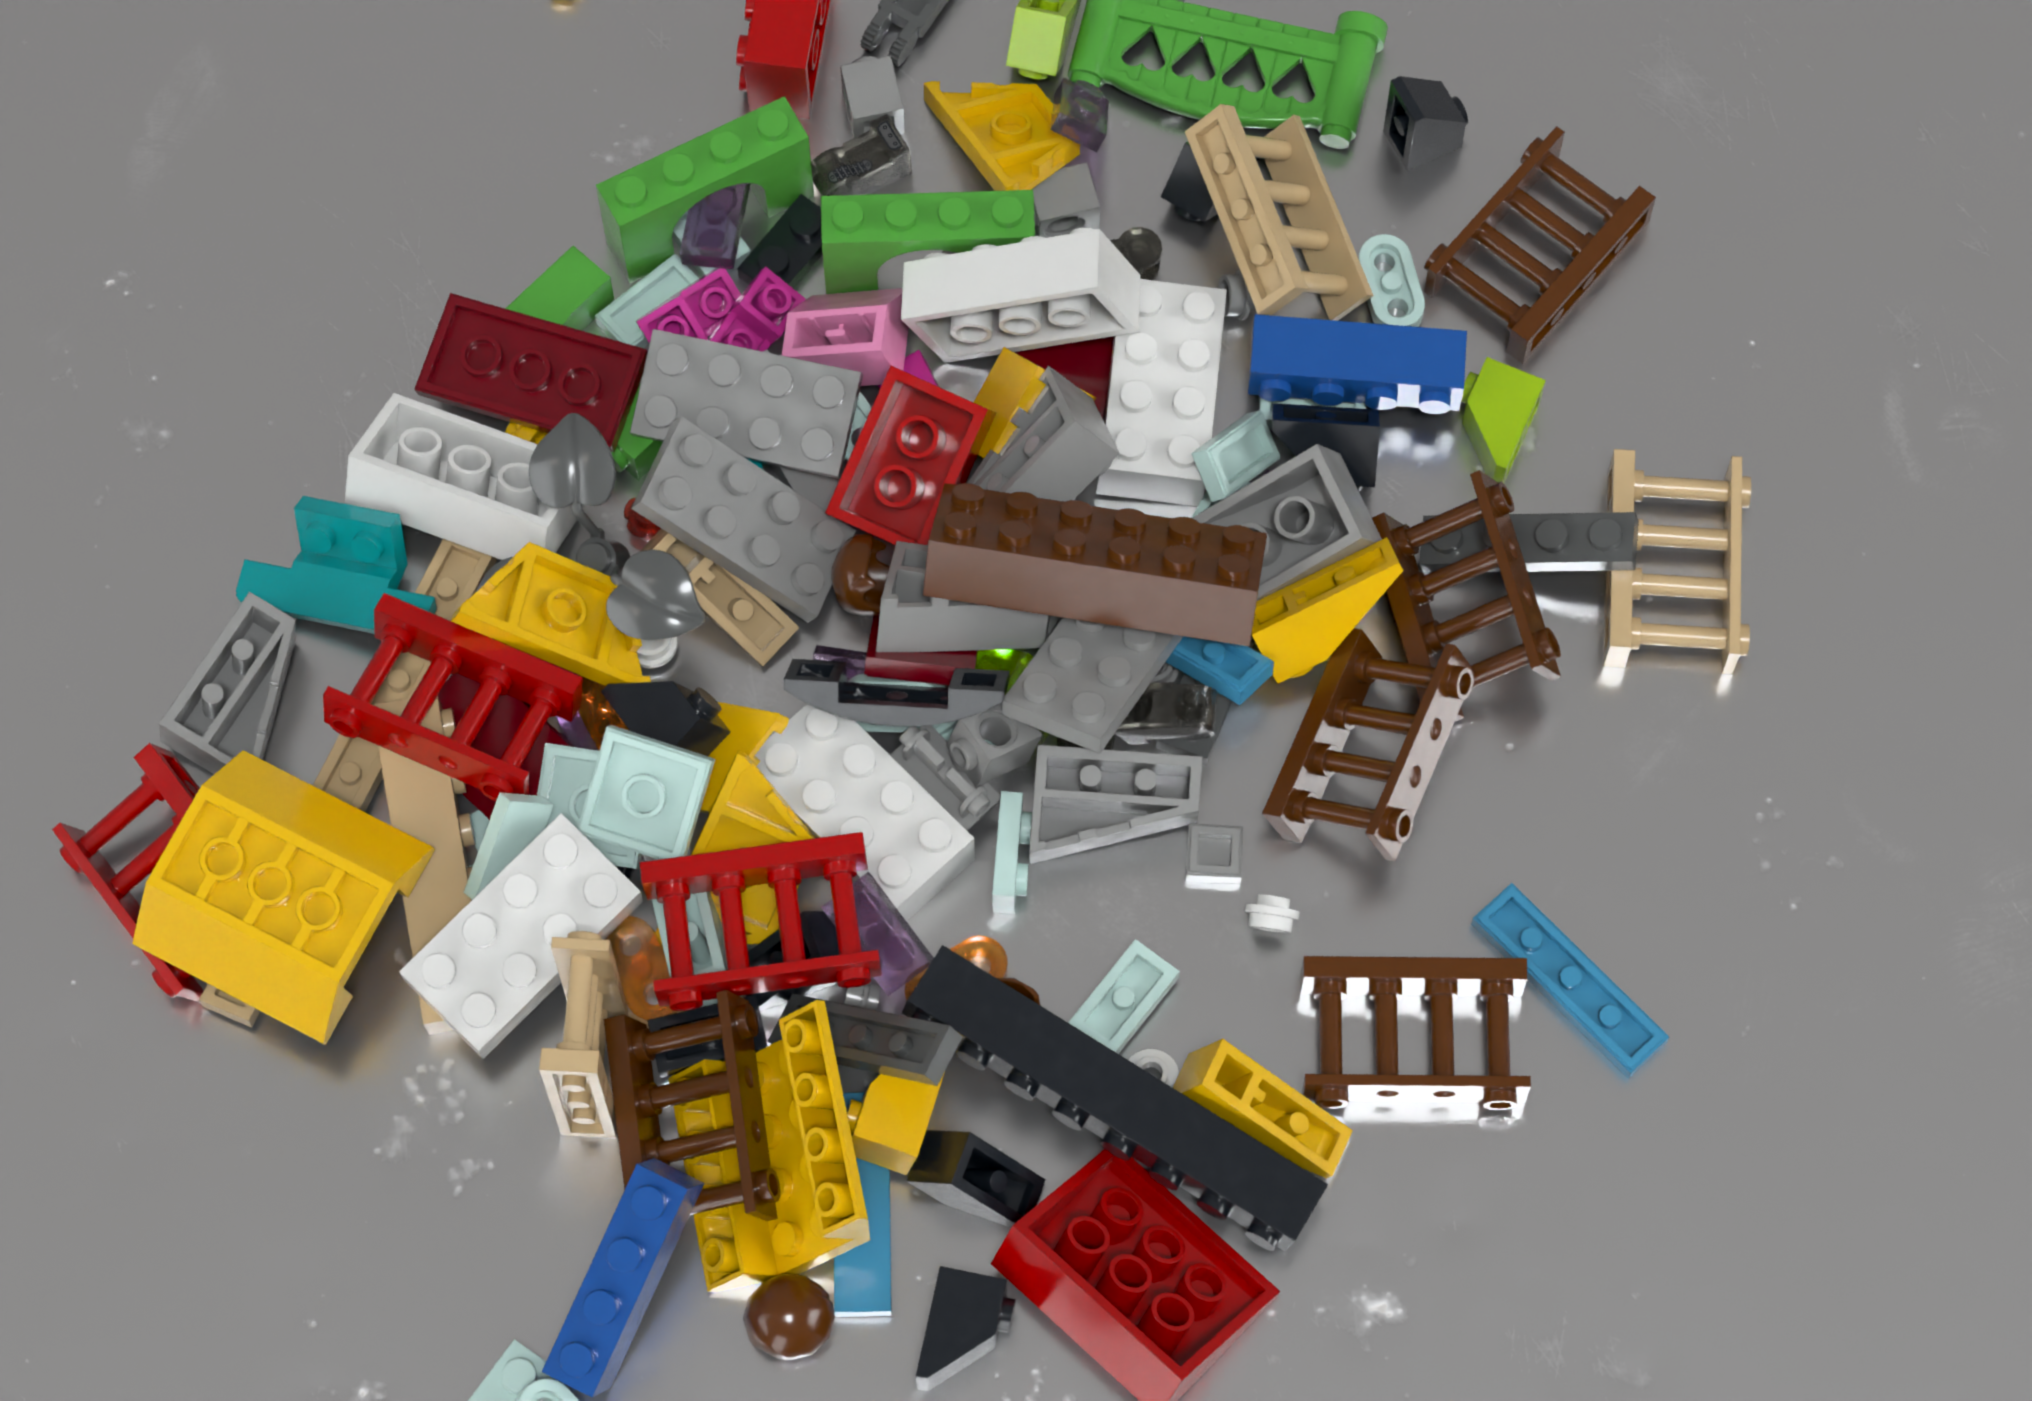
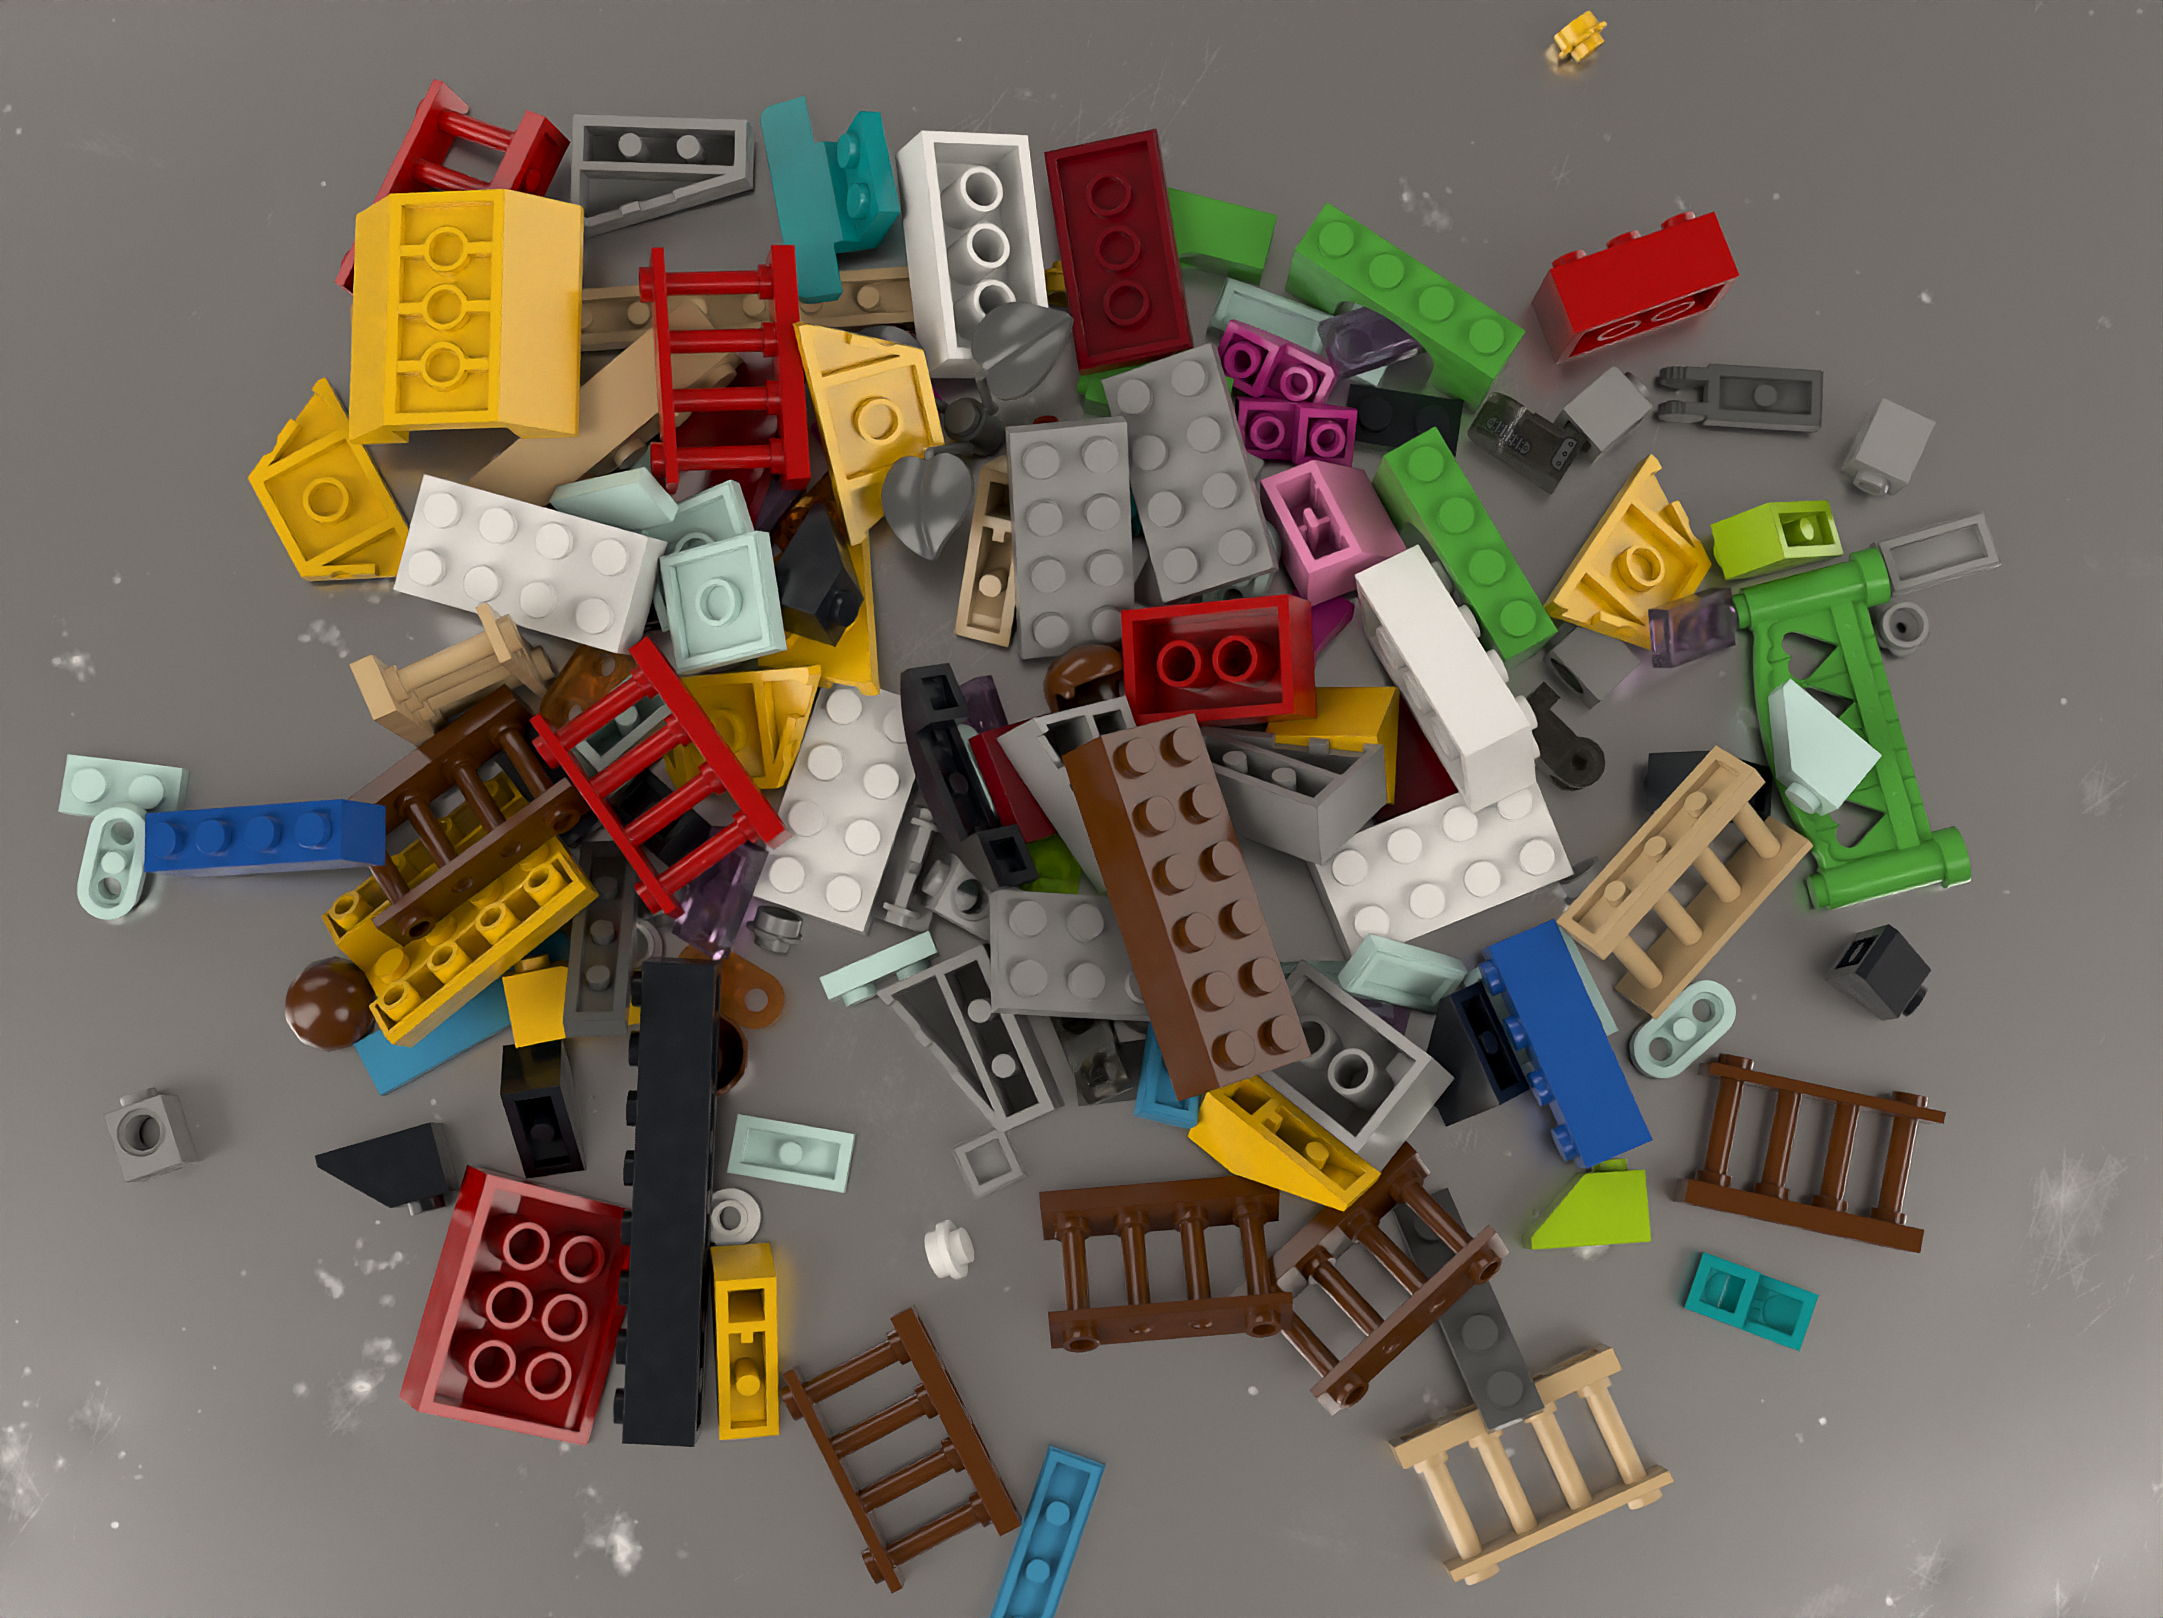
camera: 60 degrees right, 15 degrees up
none -> yellow wing [247,377,410,581]
none -> light grey plate [746,905,803,953]
none -> teal slope [1684,1252,1819,1352]
none -> light aqua slope [1768,679,1882,816]

